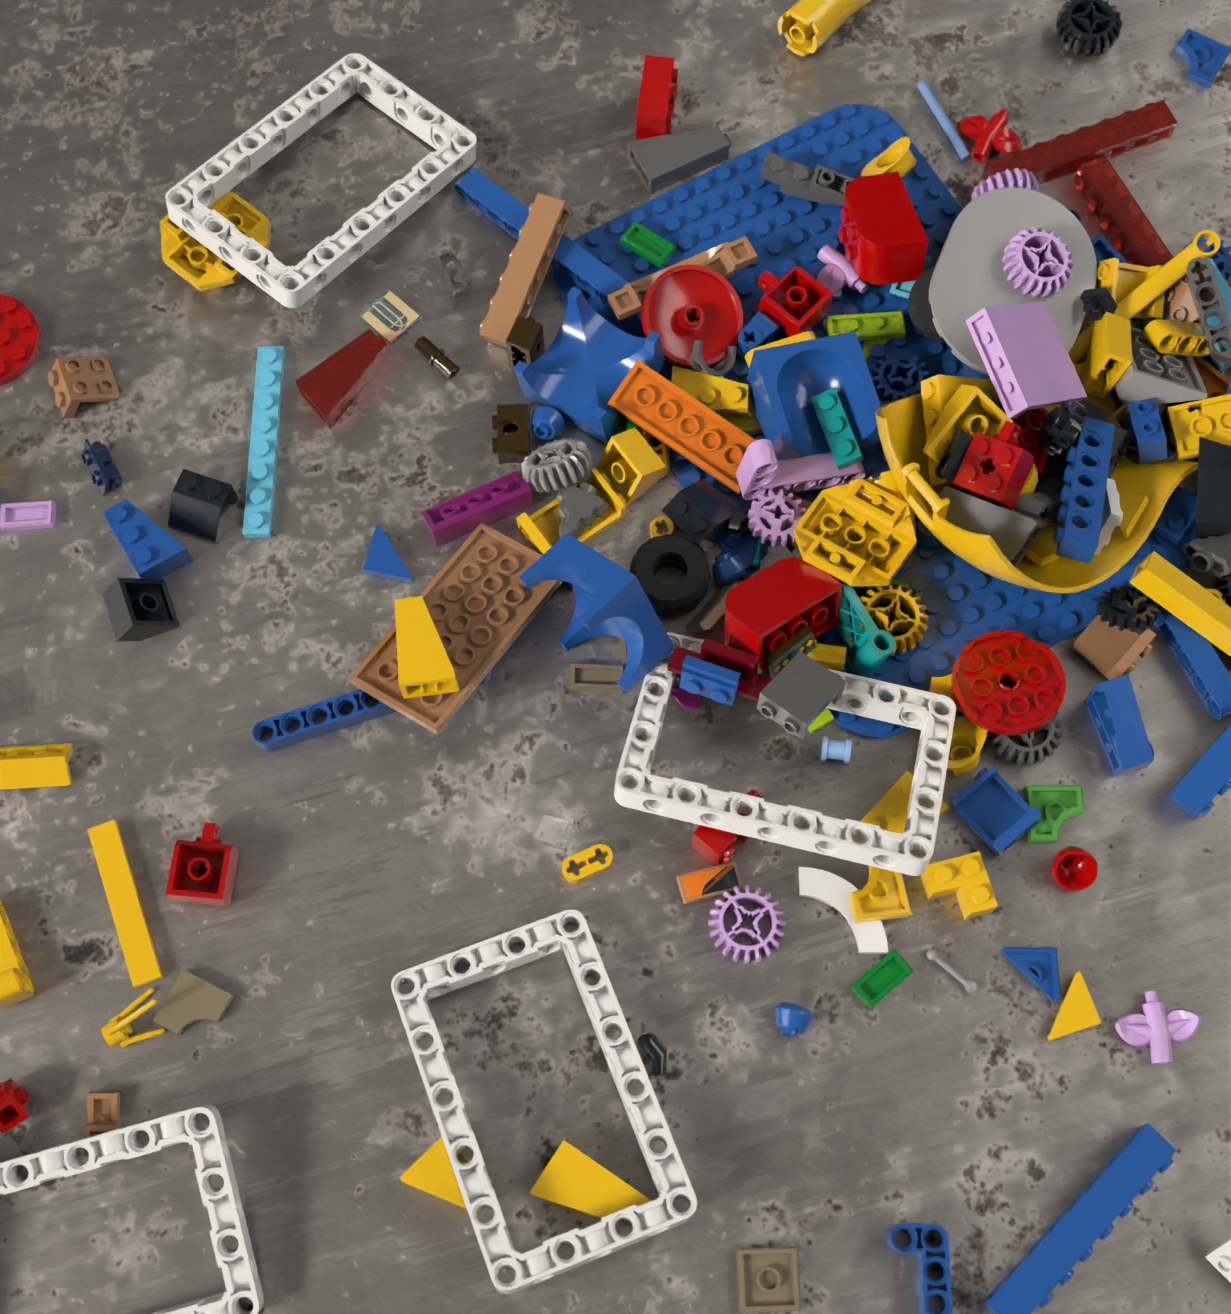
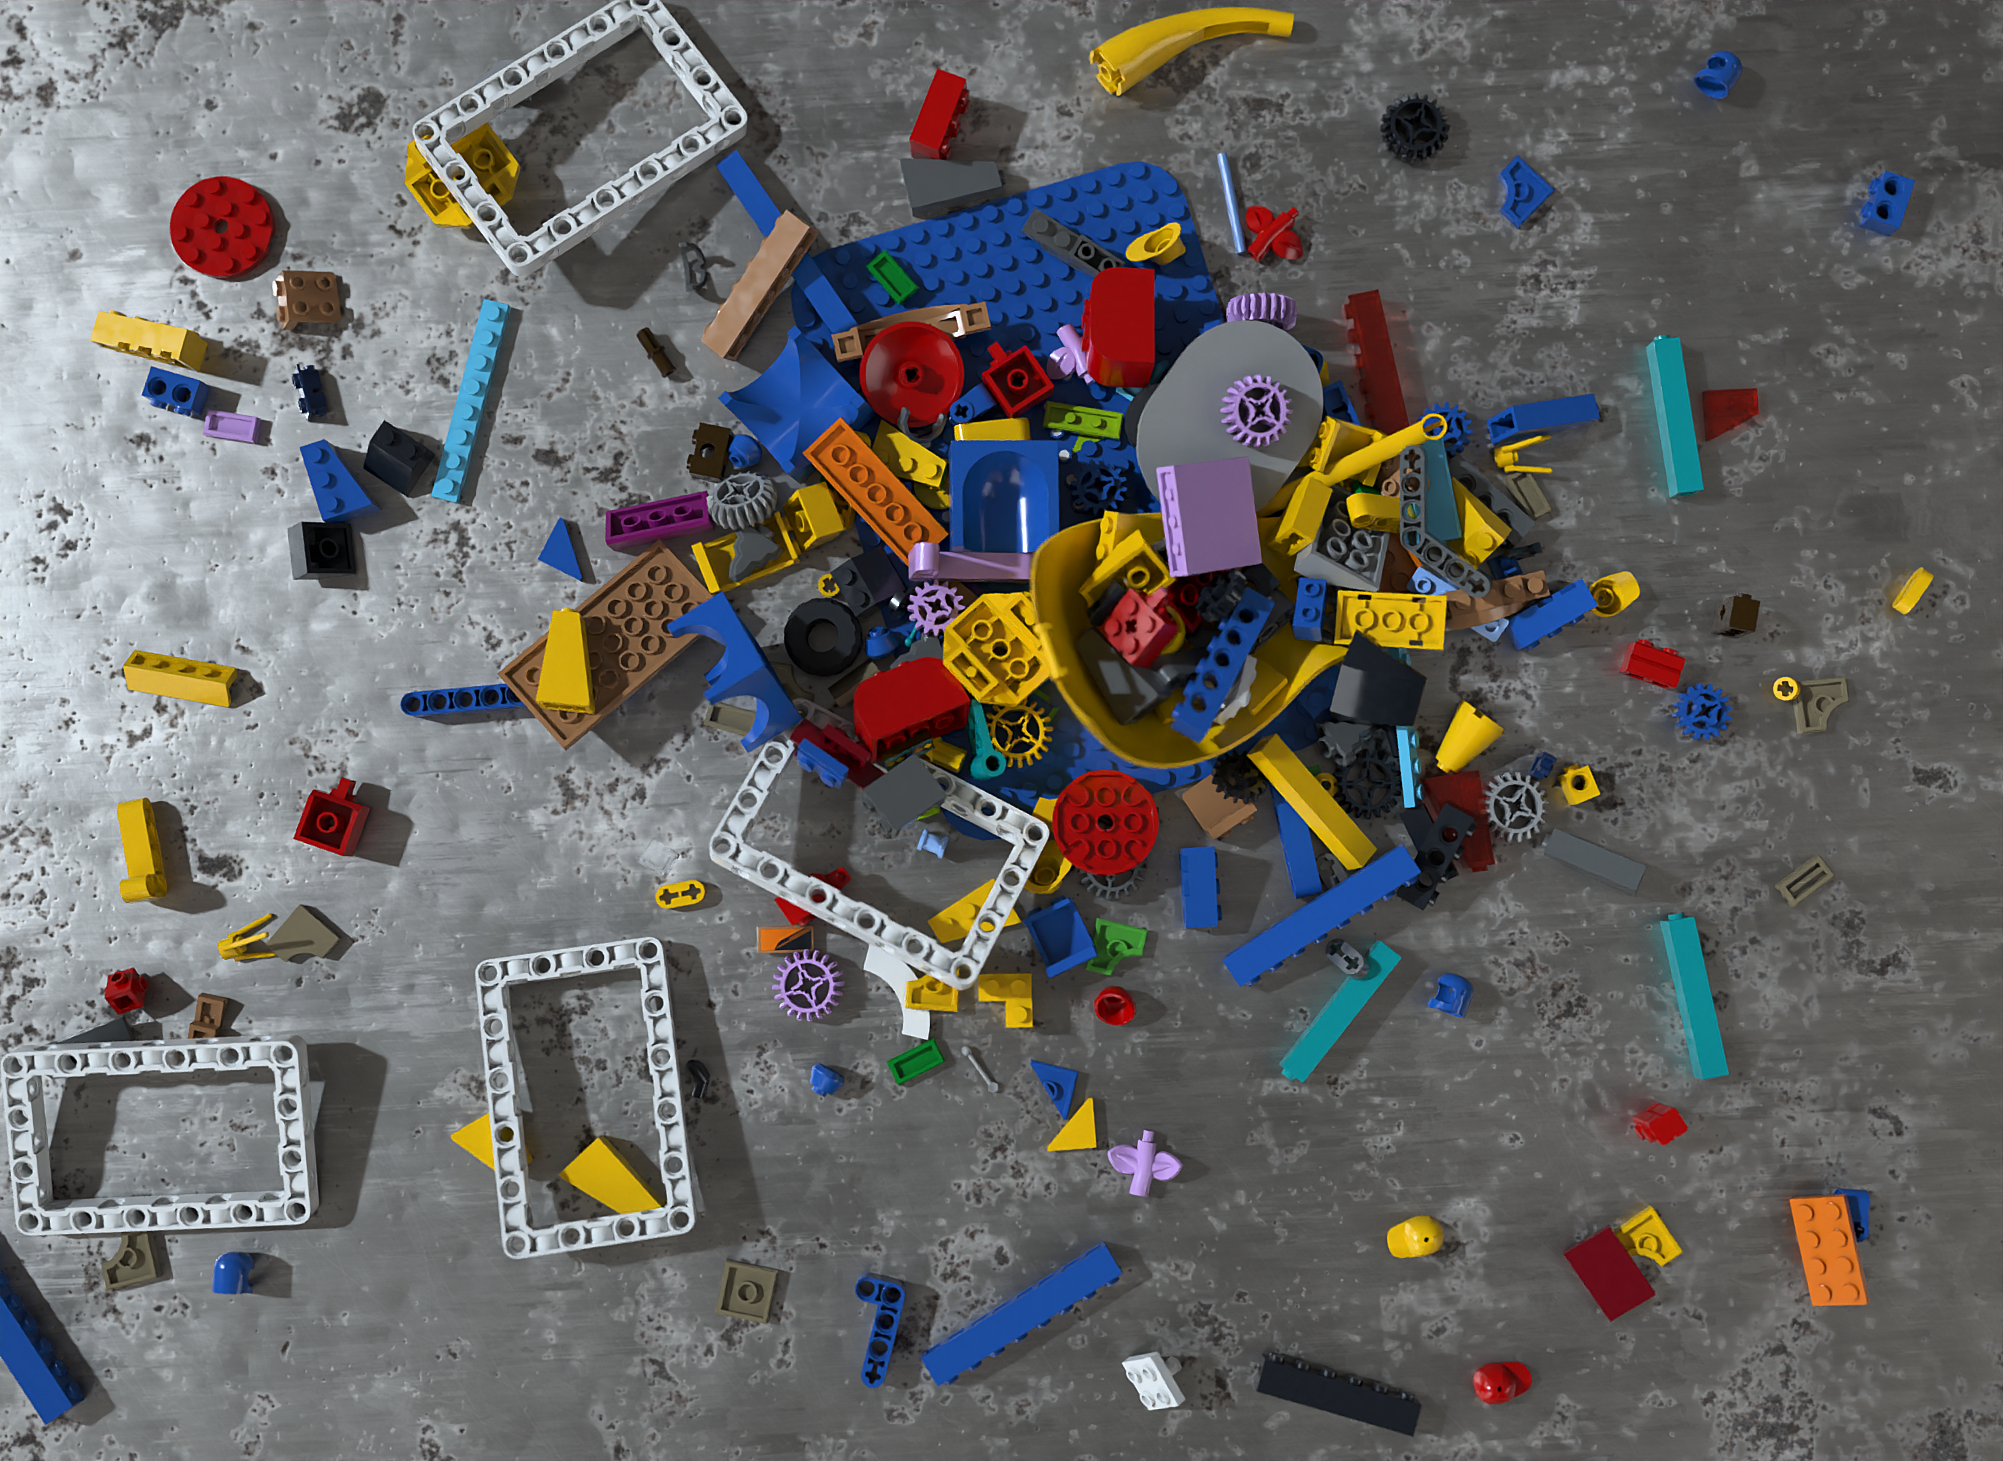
camera: 15 degrees right, 15 degrees up
yellow tile [87,819,163,988] -> none
clear red slope [295,329,388,429] -> none
piece [360,290,421,345] -> none
dark brown brick [506,316,545,368] -> none
teal plate [810,387,864,470] -> none
clear red brick [981,100,1178,185] -> none
black tile [1080,287,1118,321] -> none

